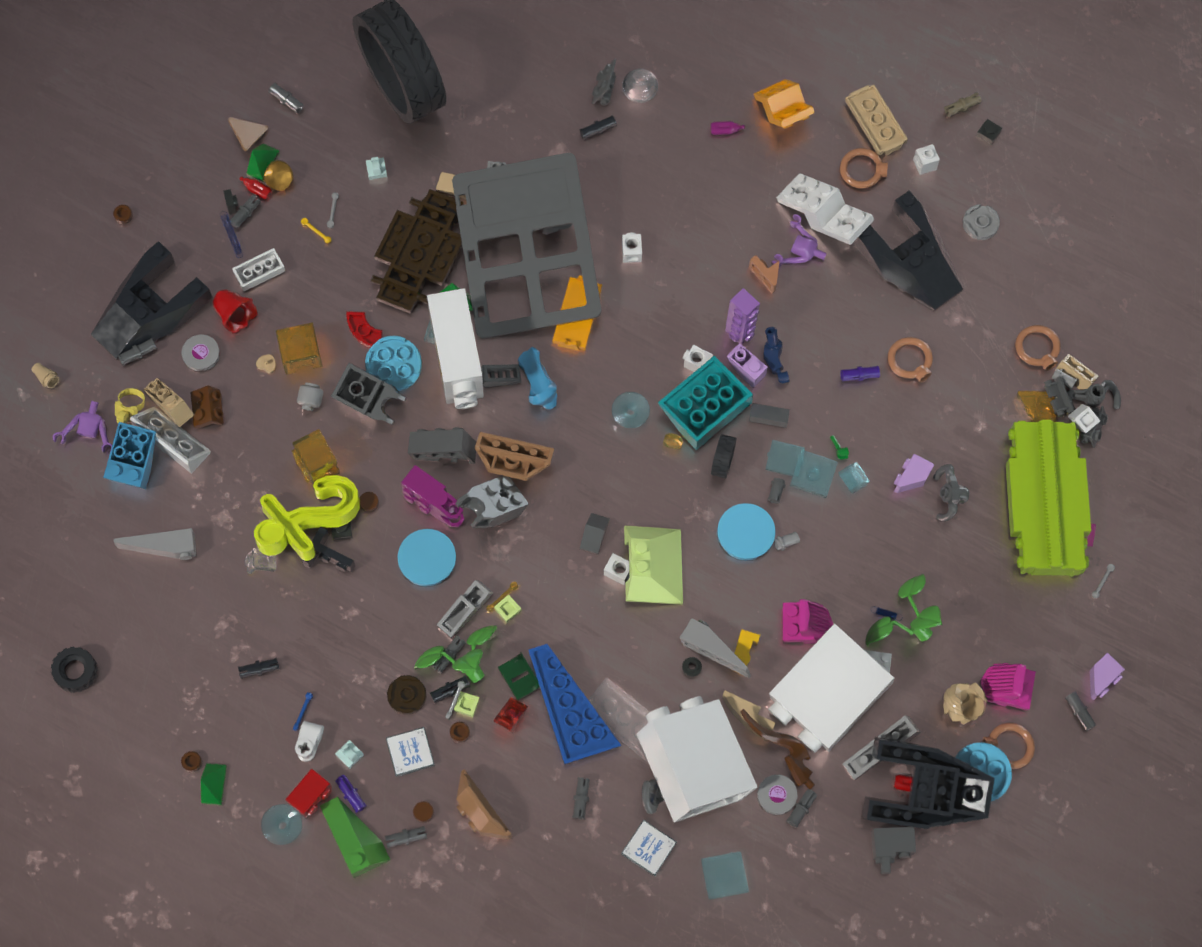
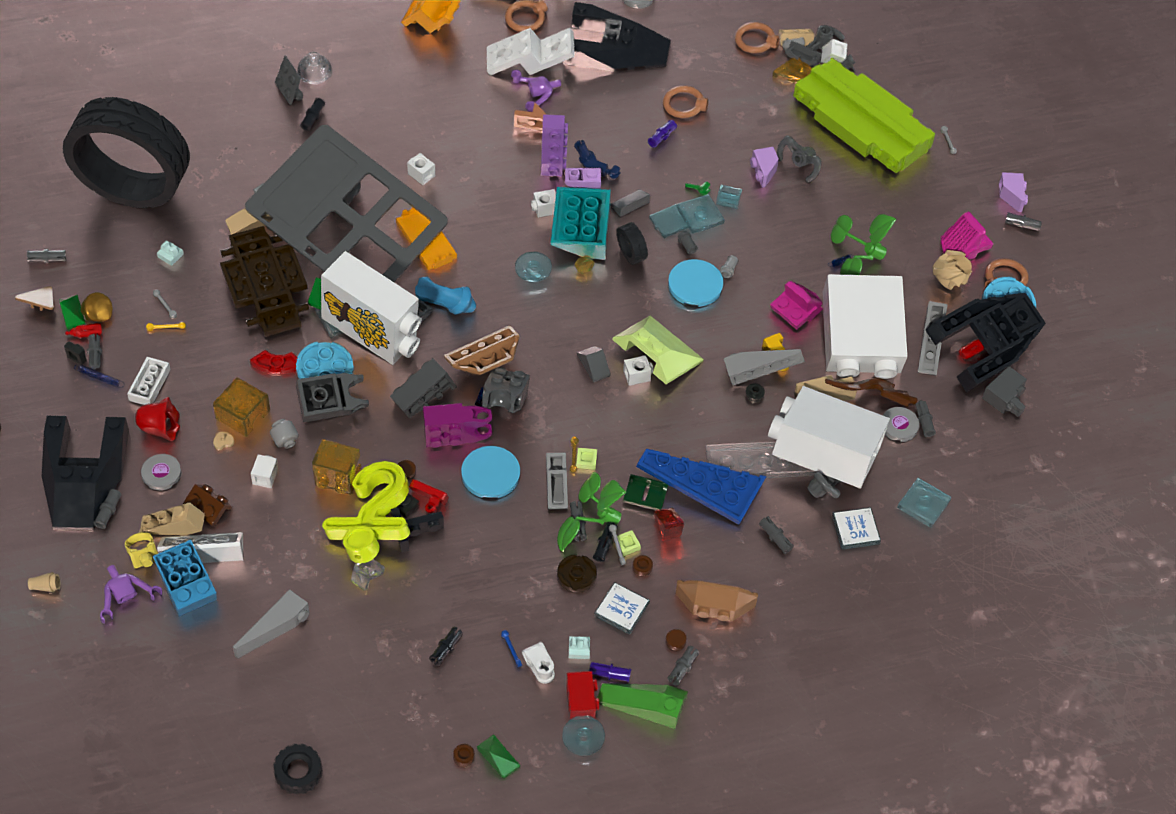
camera: 45 degrees left, 15 degrees down
magenta piece [711,121,745,135] -> none
none -> white brick [251,455,278,488]
none -> red piece [409,479,449,514]

